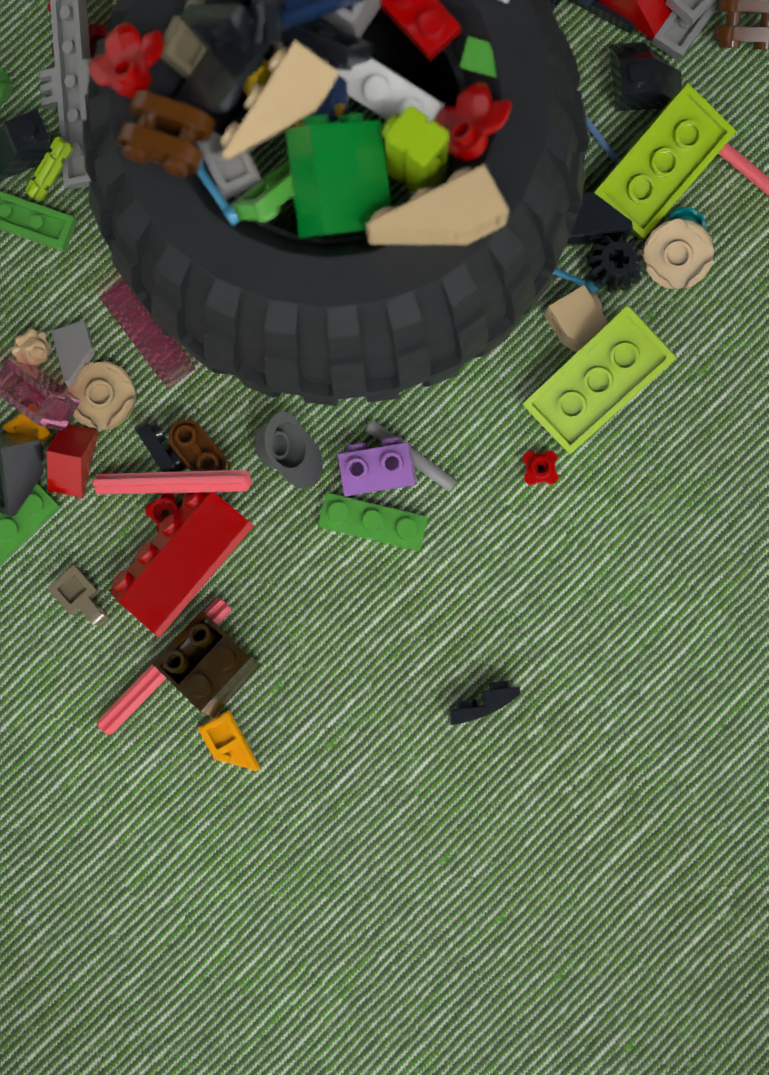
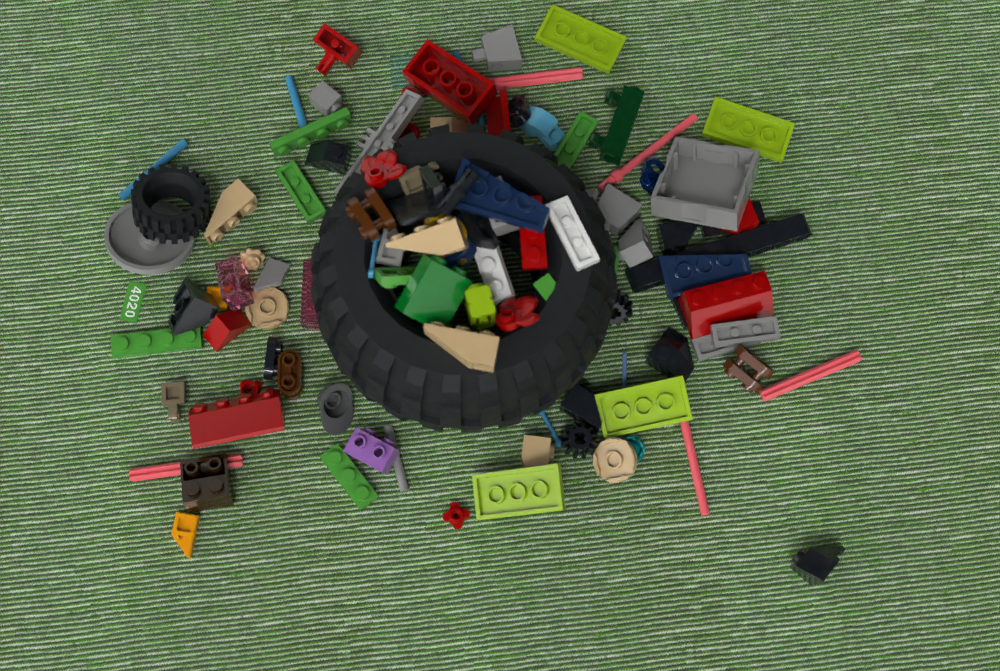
camera: 30 degrees right, 10 degrees down
lime axle [26,136,74,202] -> none
coral axle [92,470,252,495] -> none
black slope [448,680,521,725] -> none

